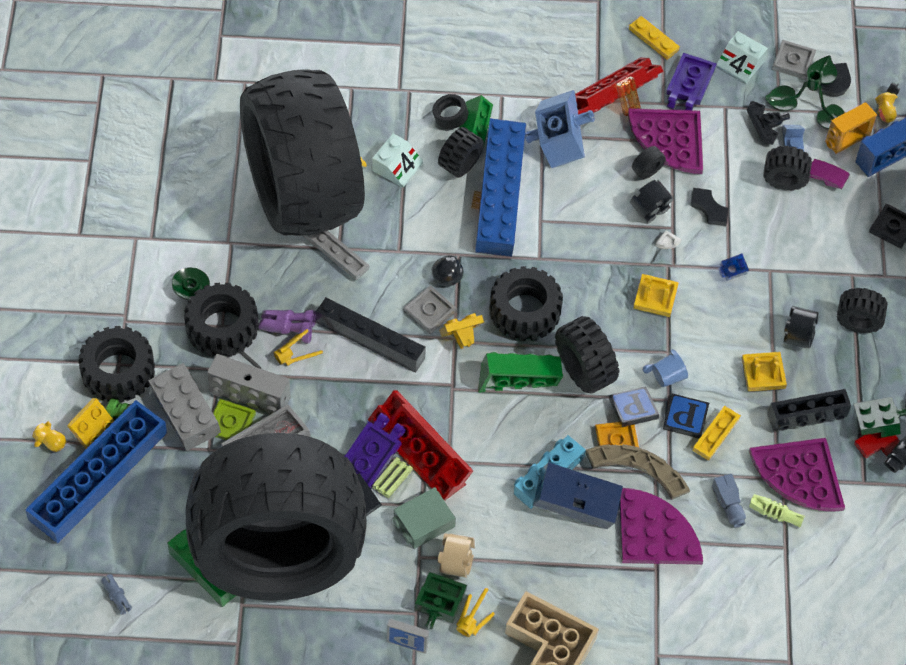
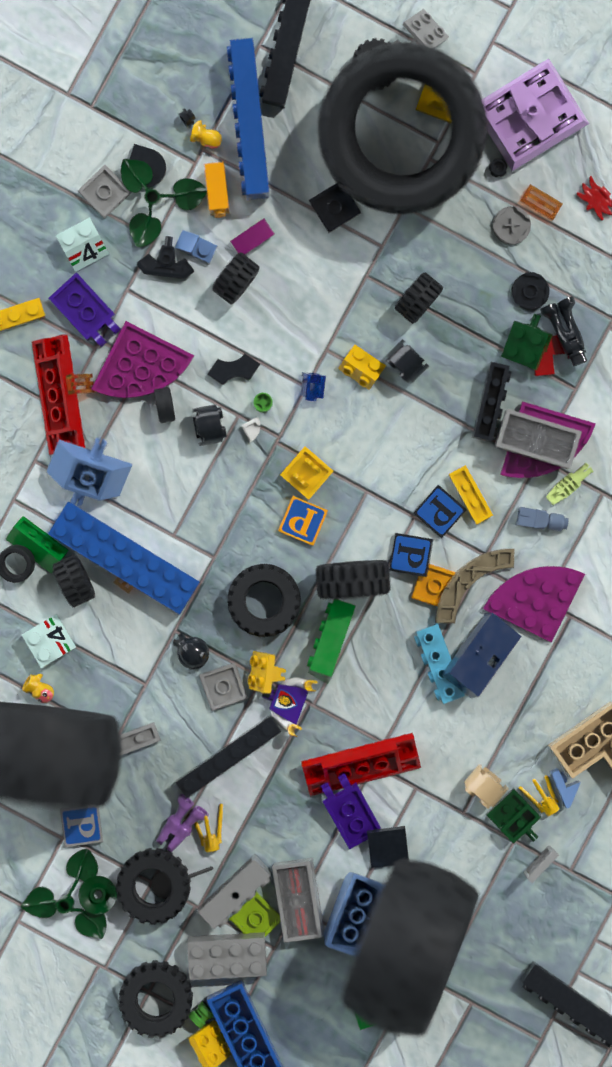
camera: 60 degrees left, 30 degrees up
yellowish green tile [373,457,413,499] -> none
sand green brick [392,487,456,549] -> none
medium blue hat [642,349,688,387] -> none
yellow plate [742,352,787,392] -> none
none -> dark green plant [21,849,107,939]
none -> tile [60,808,103,847]
none -> bright green wheel [253,392,273,413]
none -> torso [261,677,318,737]
none -> tile [278,496,328,546]
none -> yellow bracket [338,344,386,390]
none -> clear brick [494,409,581,469]
none -> medium blue slope [550,768,581,808]

